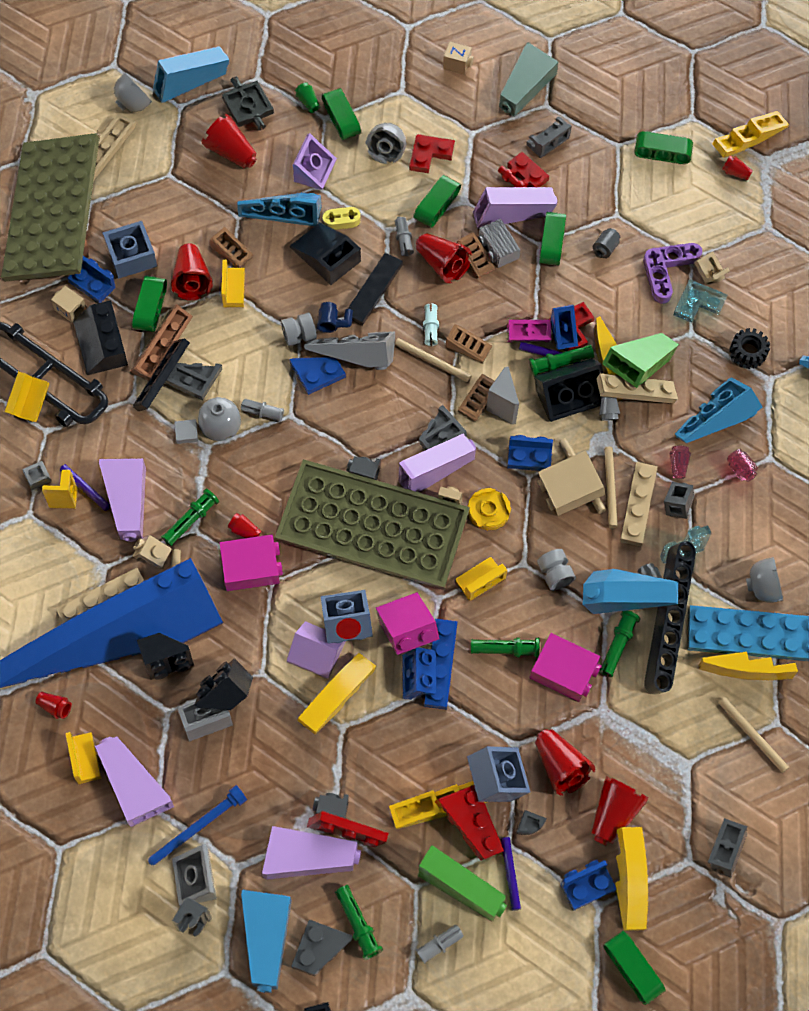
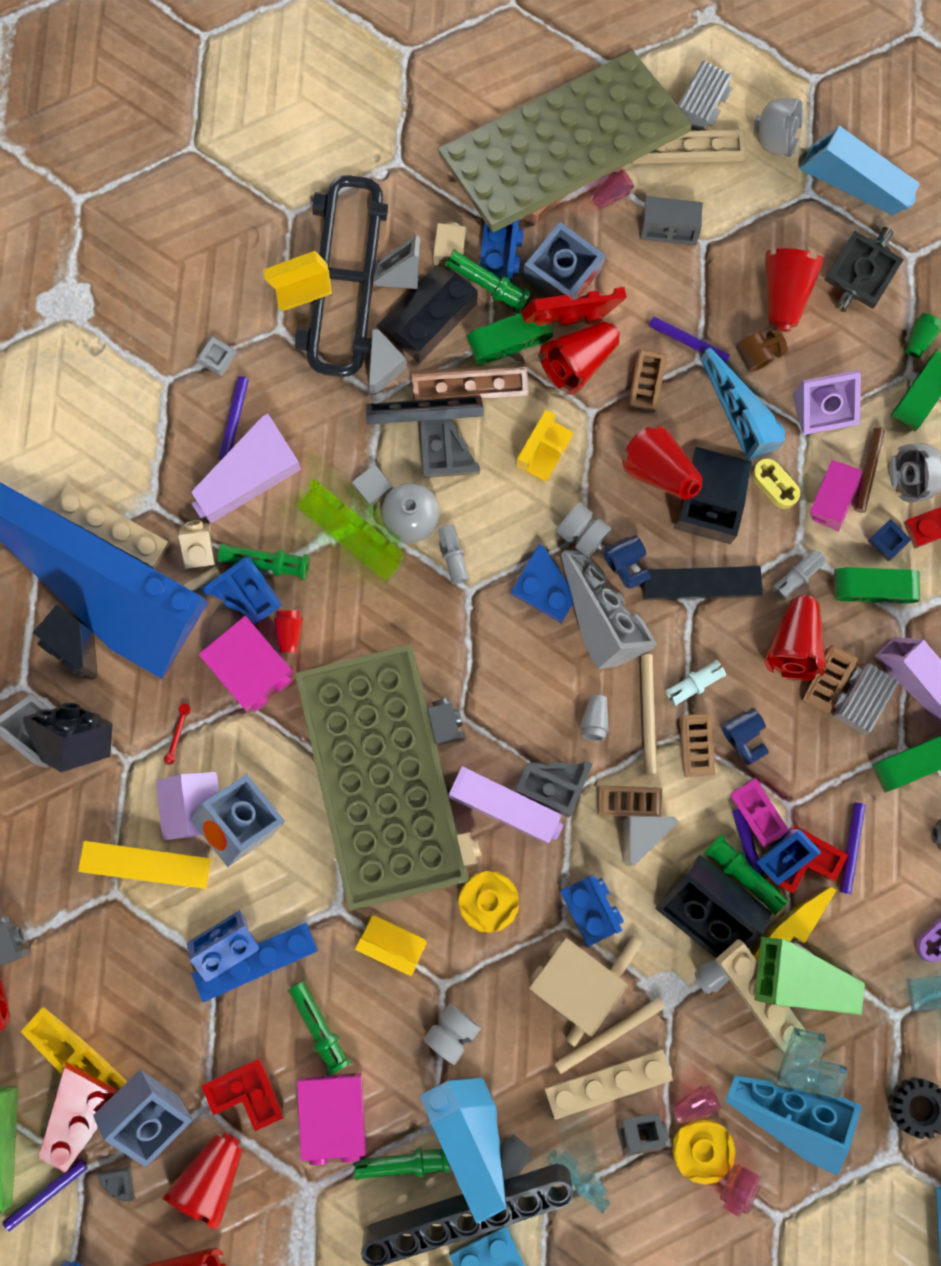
camera: 55 degrees right, 15 degrees up
yellow panel [42,470,78,509] -> none
yellow panel [221,260,245,307] -> none
dark pink brick [376,592,440,655] -> none
none -> red hinge [164,704,191,765]
none -> red plate [201,1057,285,1132]
none -> blue wing [202,556,283,623]
none -> clear neon green fence [297,478,405,583]
none -> light grey slope [369,329,407,395]
none -> light grey slope [373,235,420,289]
none -> green pin [445,249,530,313]
none -> yellow panel [516,410,573,482]
none -> red wing [522,287,627,326]
none -> light grey cone [579,695,609,741]
none -> clear pink cone [591,169,634,210]
none -> red cone [622,425,702,499]
none -> dark grey hinge [640,196,703,245]
none -> dark purple bar [649,316,730,364]
none -> yellow tile [672,1118,736,1185]
none -> light grey brick [678,61,733,131]
none -> dark blue piece [720,708,769,765]
none -> reddish brown piece [735,328,788,373]
none -> clear light blue plate [777,1028,848,1099]
none -> dark pink hinge [810,460,863,532]
none -> dark purple bar [839,802,866,894]
none -> reddish brown bar [854,428,885,513]
none -> dark blue plate [867,519,912,561]

